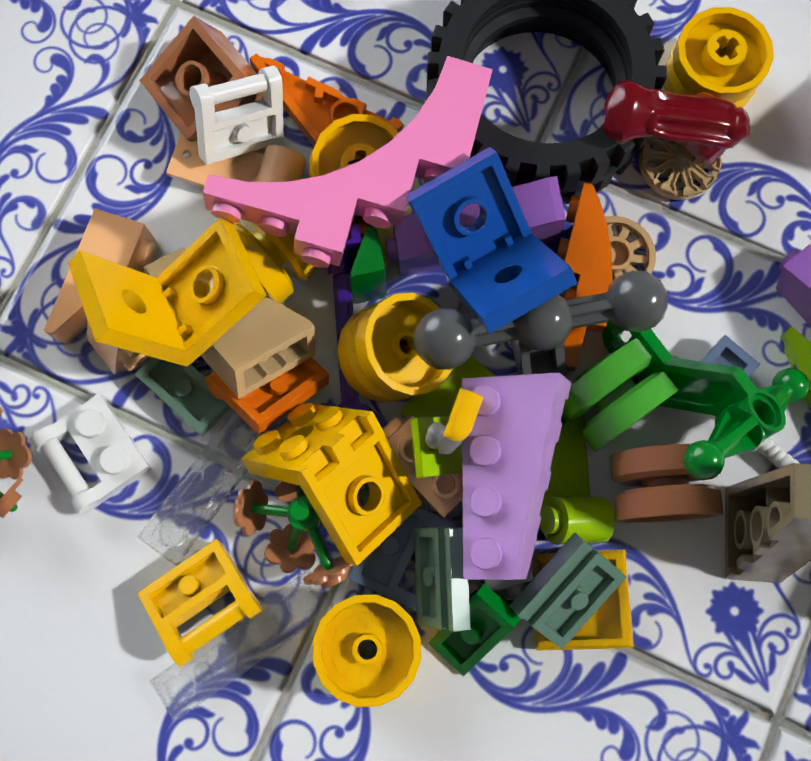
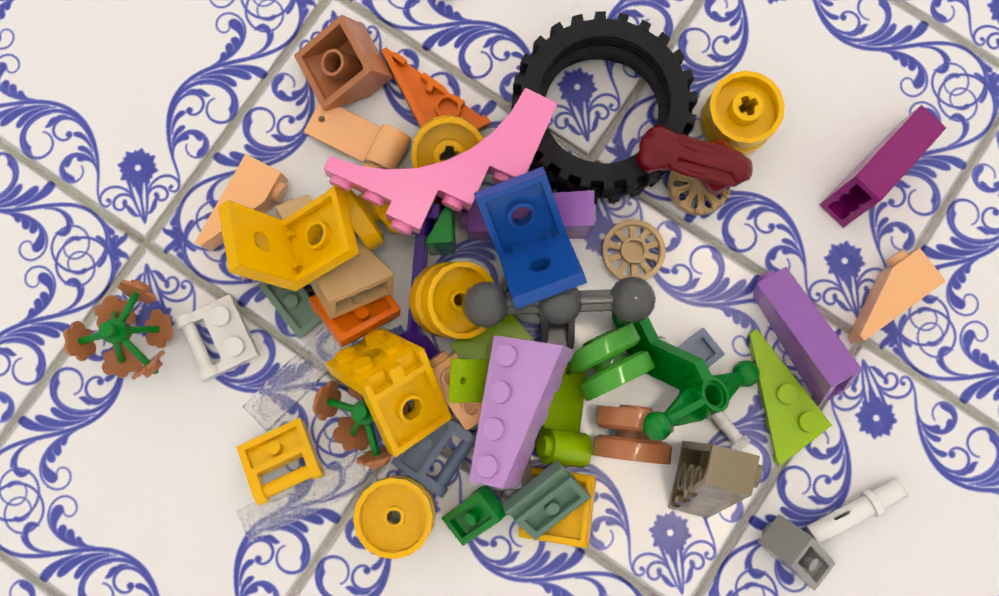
camera: 10 degrees right, 5 degrees up
white plate [190,65,284,165] -> none
sand green plate [414,527,471,632] -> none
yellow arm [425,388,484,454] -> none
orange slope [557,183,612,372] -> none

